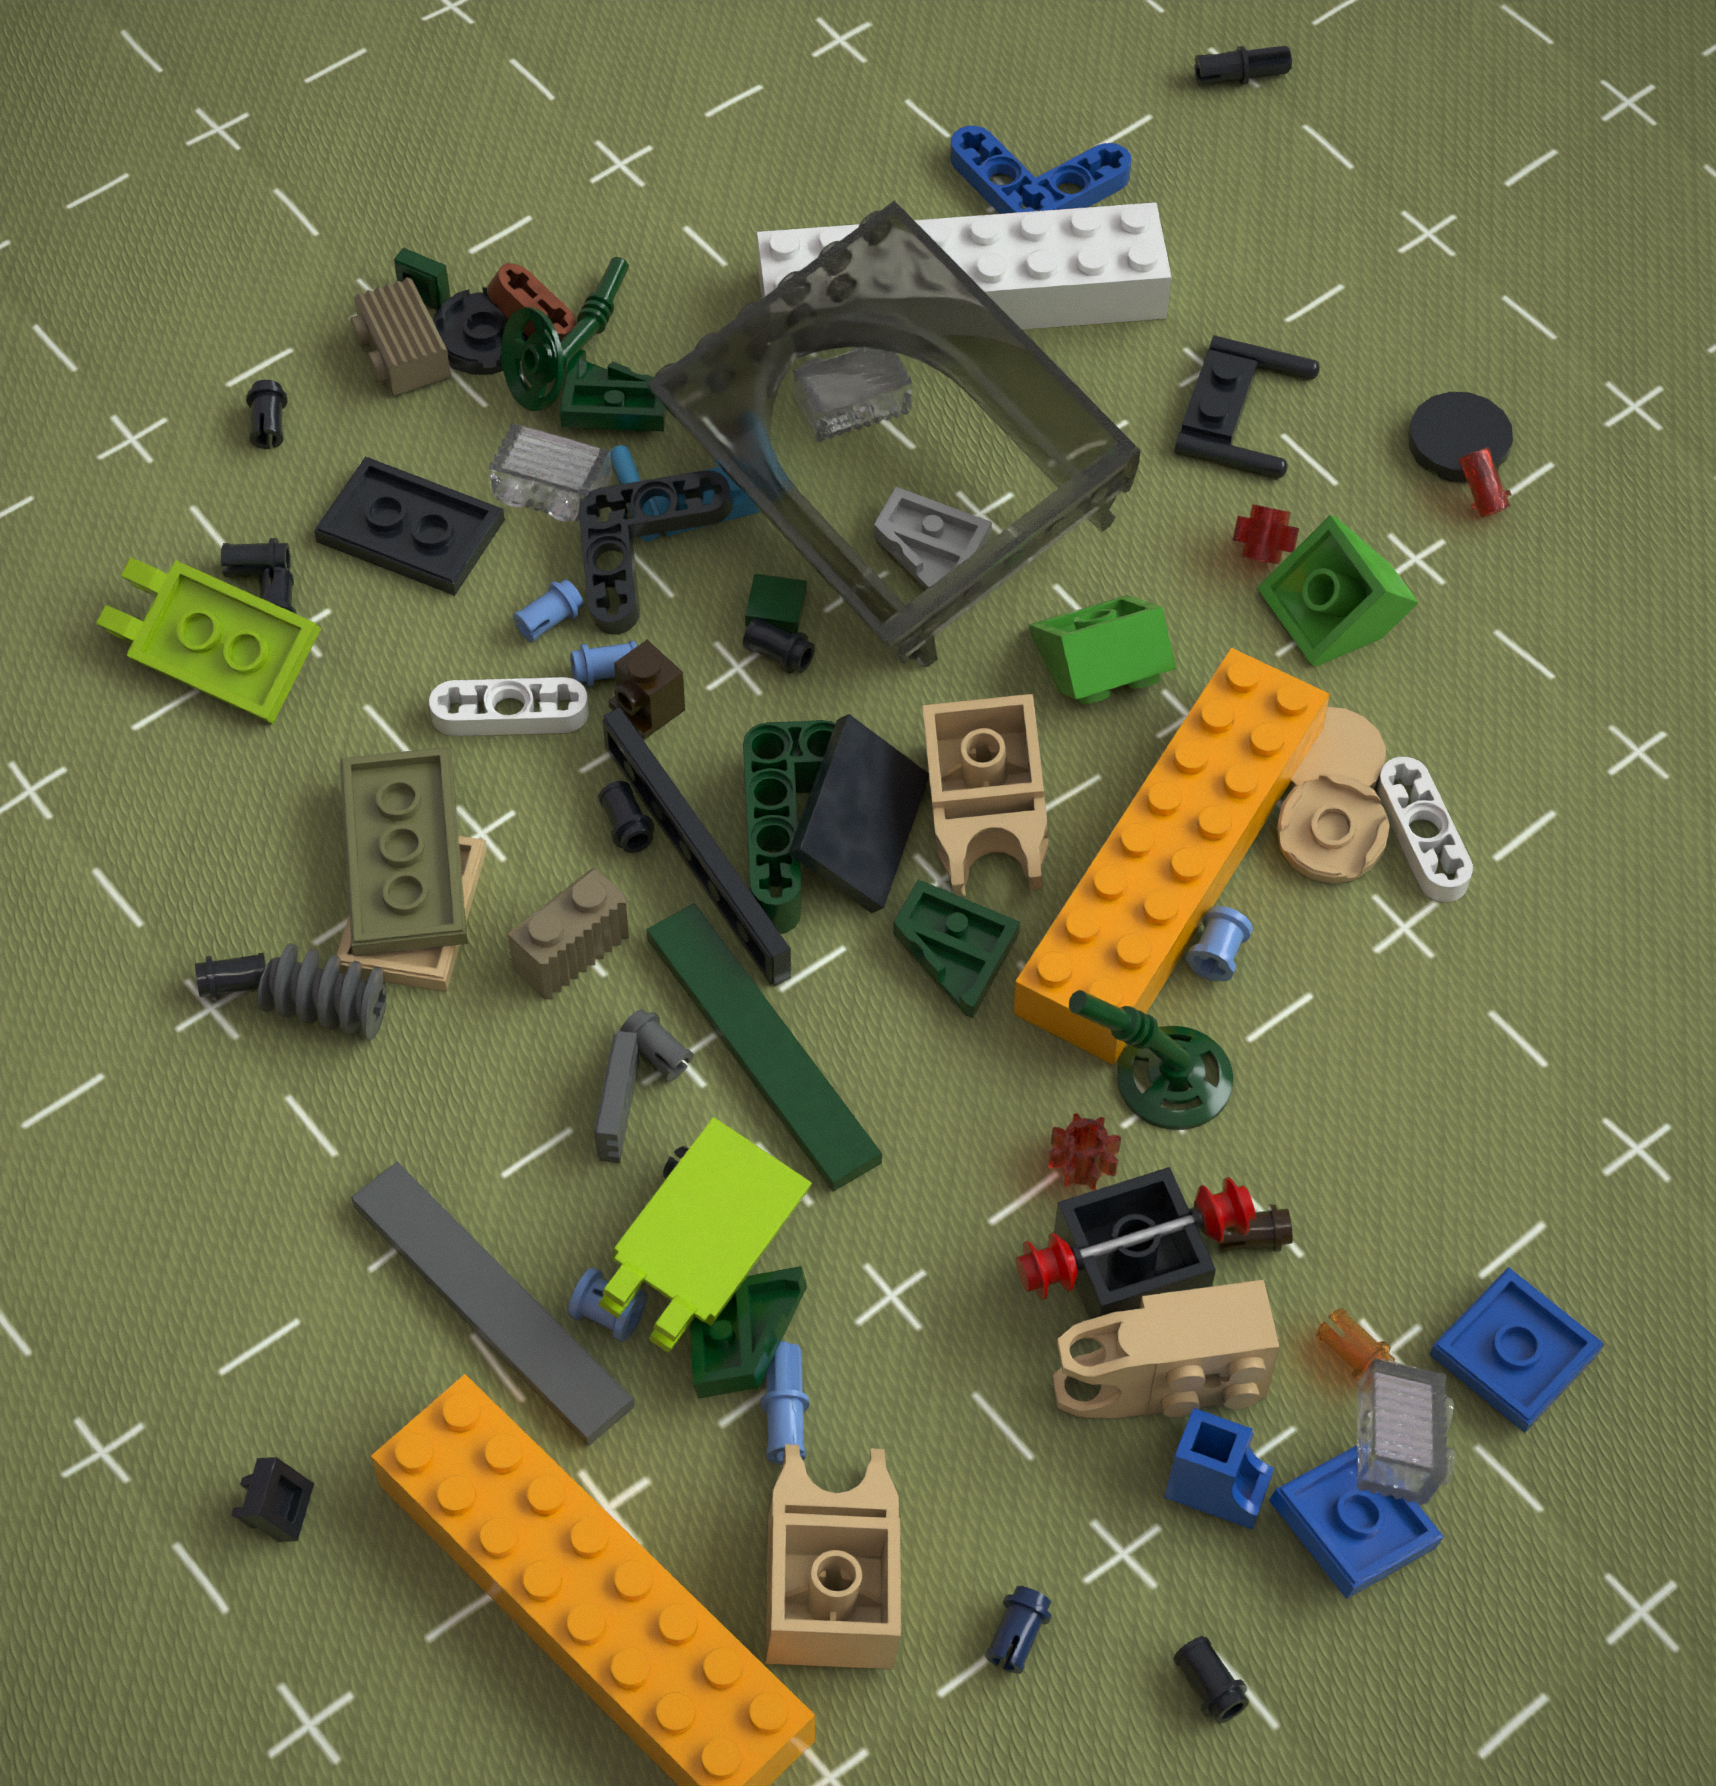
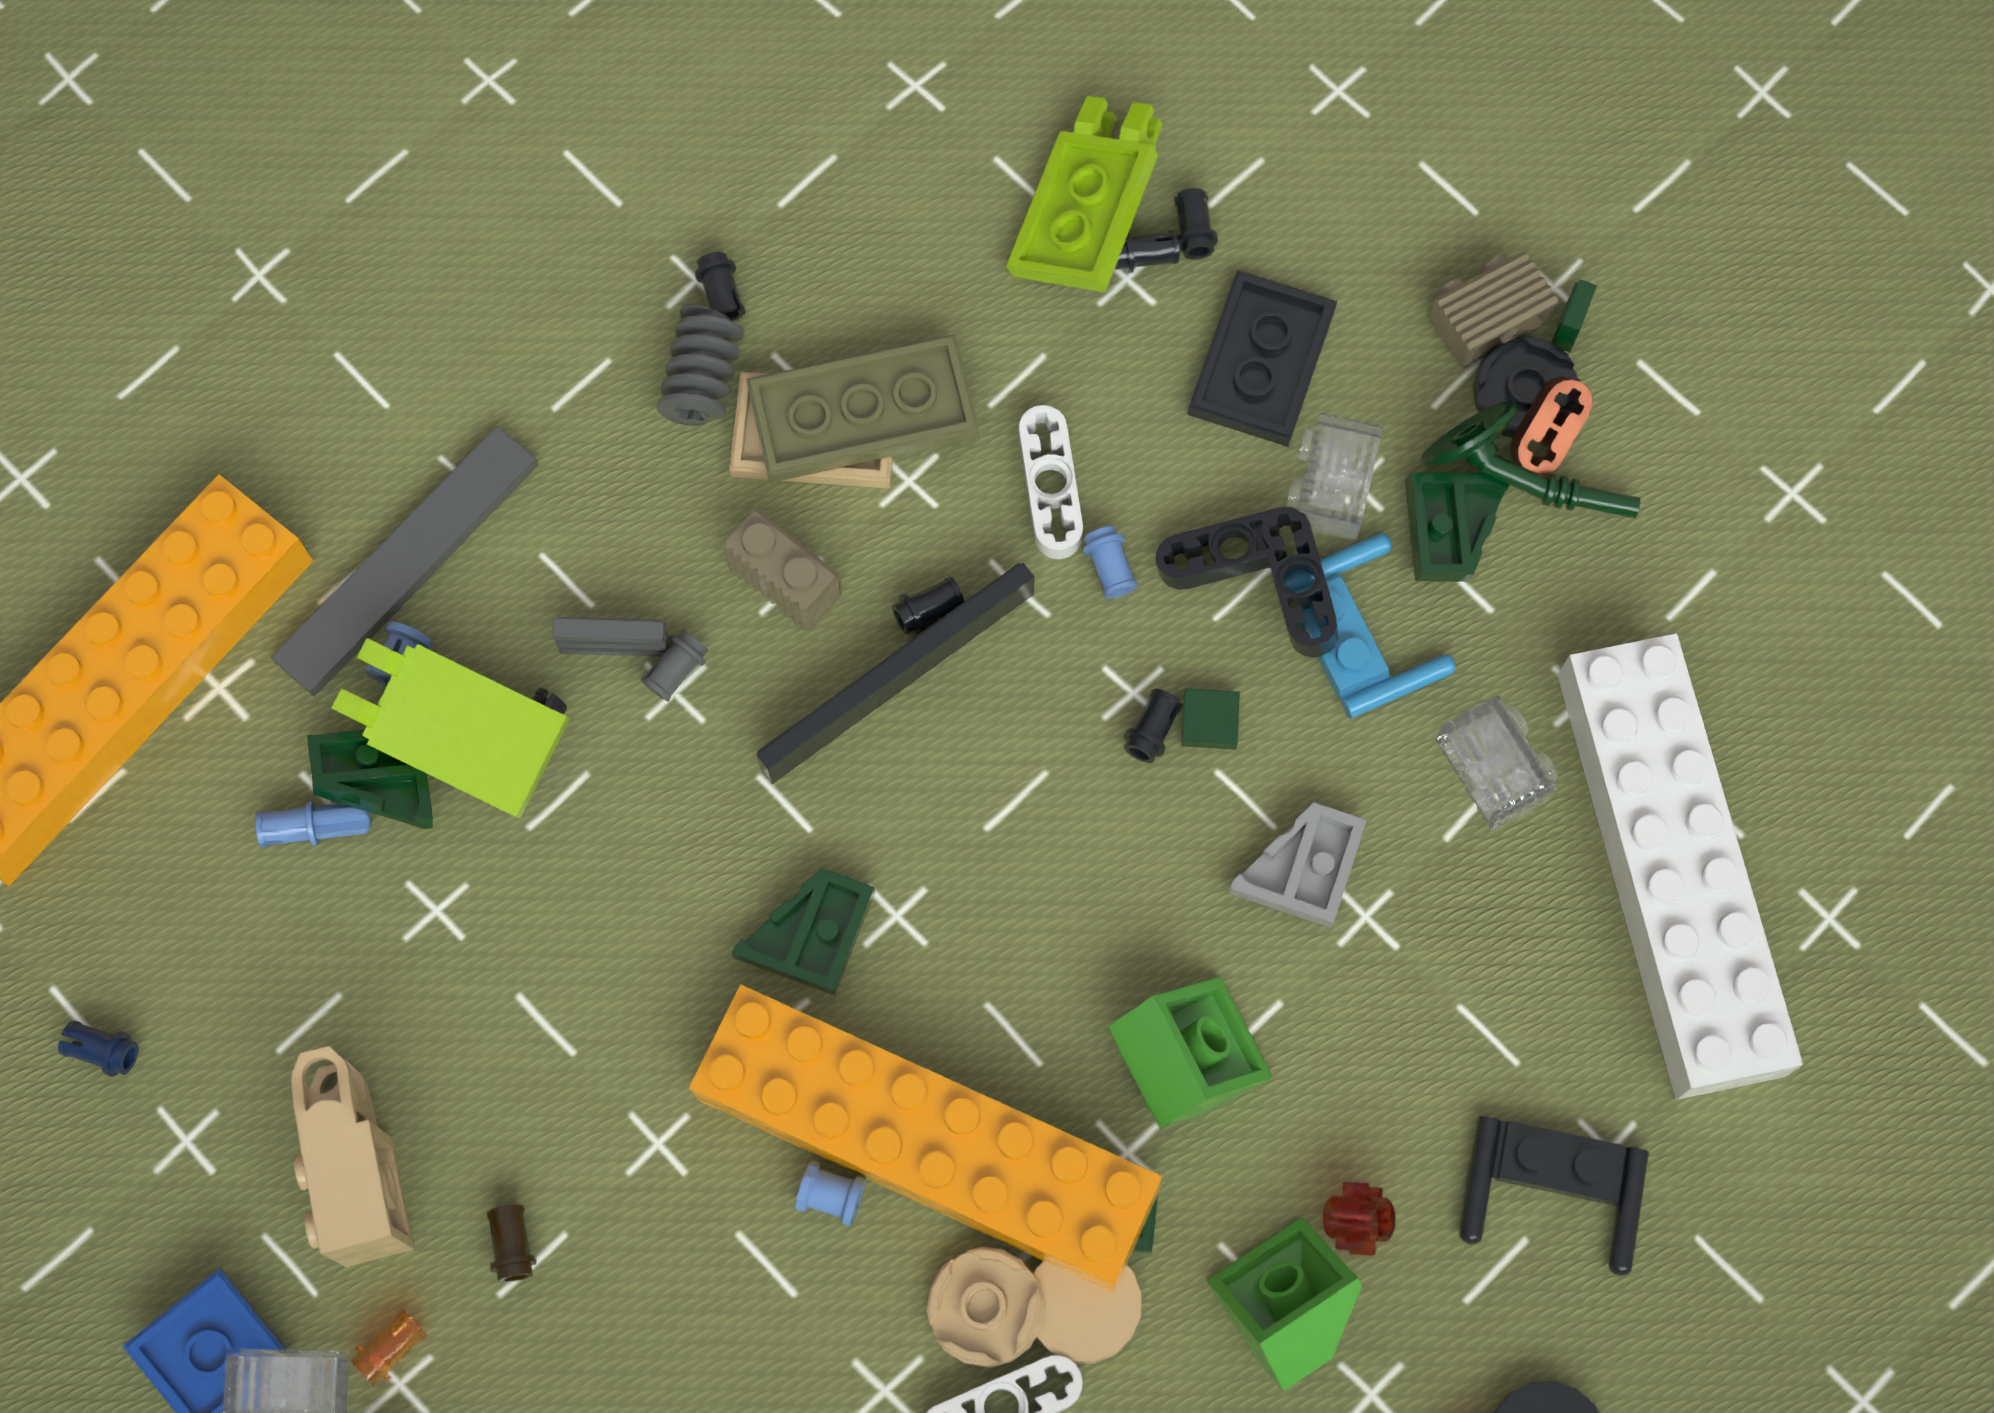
camera: 85 degrees right, 15 degrees up
black tile [231,1457,314,1542] -> none
black pin [246,380,288,449] -> none
medium blue pin [513,579,584,642] -> none
dark brown brick [609,639,685,740] -> none
dark green tile [646,903,882,1192] -> none
clear smoke panel [647,200,1141,667] -> none
dark green beam [743,720,836,934] -> none
tan brick [765,1444,901,1669] -> none
black tile [788,714,929,913] -> none
tan brick [922,694,1049,897] -> none
blue beam [950,126,1131,214] -> none
black brick [1016,1167,1255,1319] -> none
clear red gear [1048,1113,1121,1190] -> none
dark green dish [1069,990,1233,1130] -> none
blue brick [1164,1408,1274,1530] -> none
black pin [1173,1636,1249,1723] -> none

